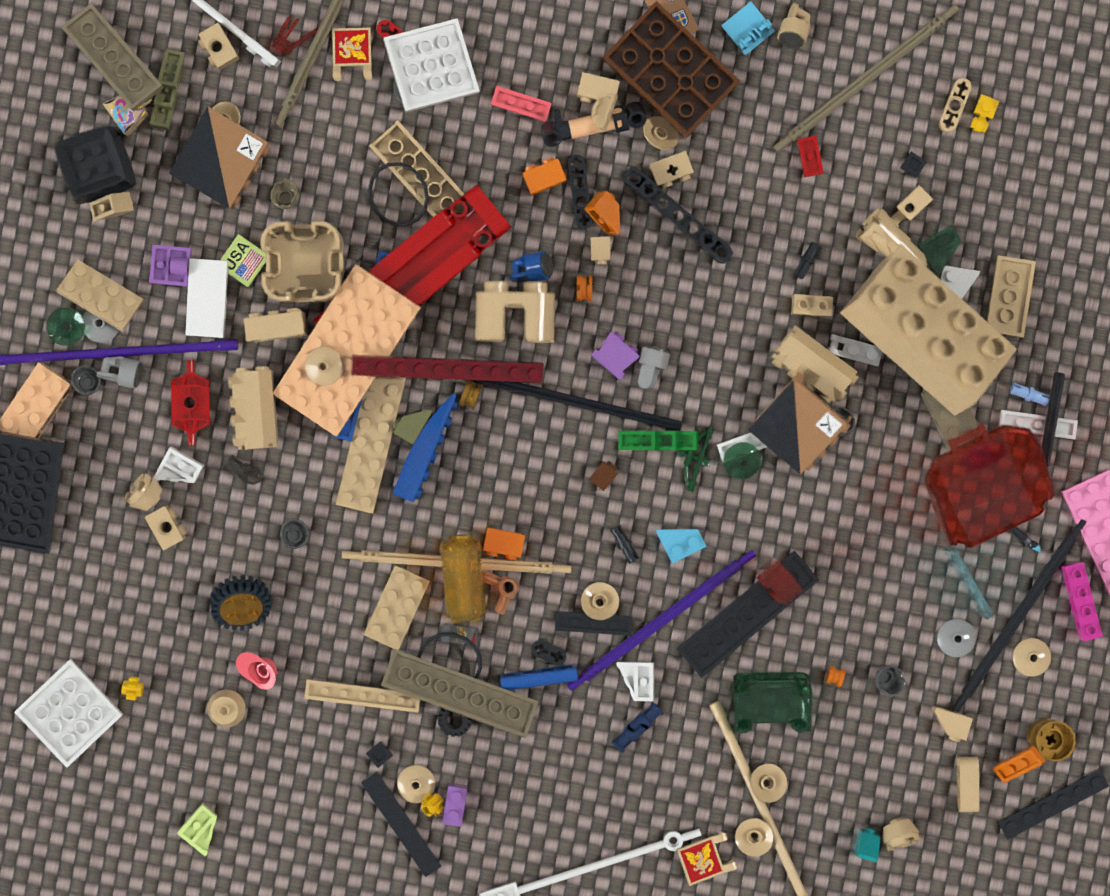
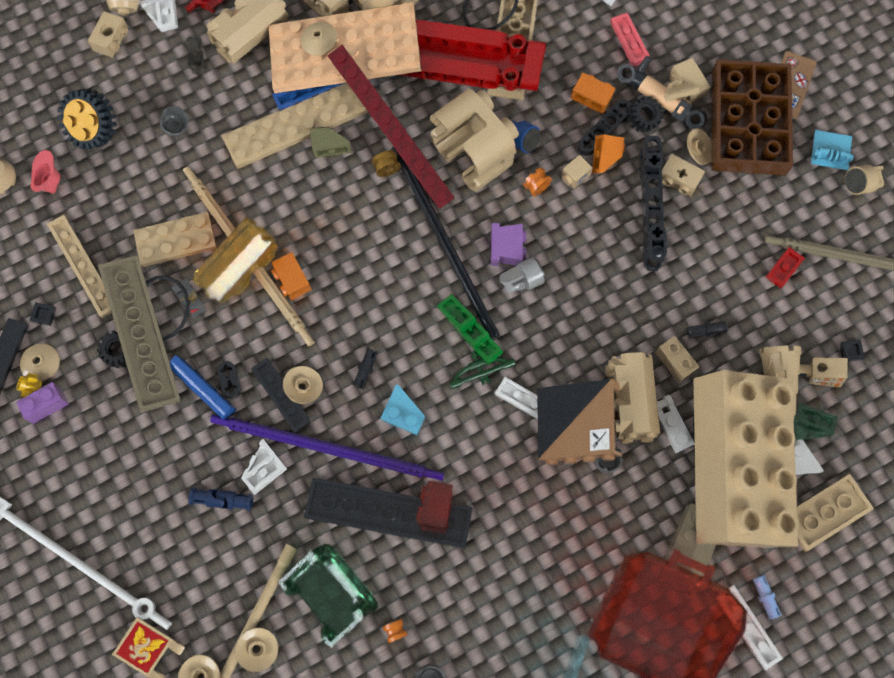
camera: 50 degrees right, 15 degrees down
blue wedge [393,393,459,502] -> none
nougat axle [483,571,520,614] -> none
reddish brown brick [589,461,618,491] -> none
clear green dish [723,442,761,479] -> none
black axle [1039,372,1065,467] -> none
none -> black tyre [627,96,664,133]

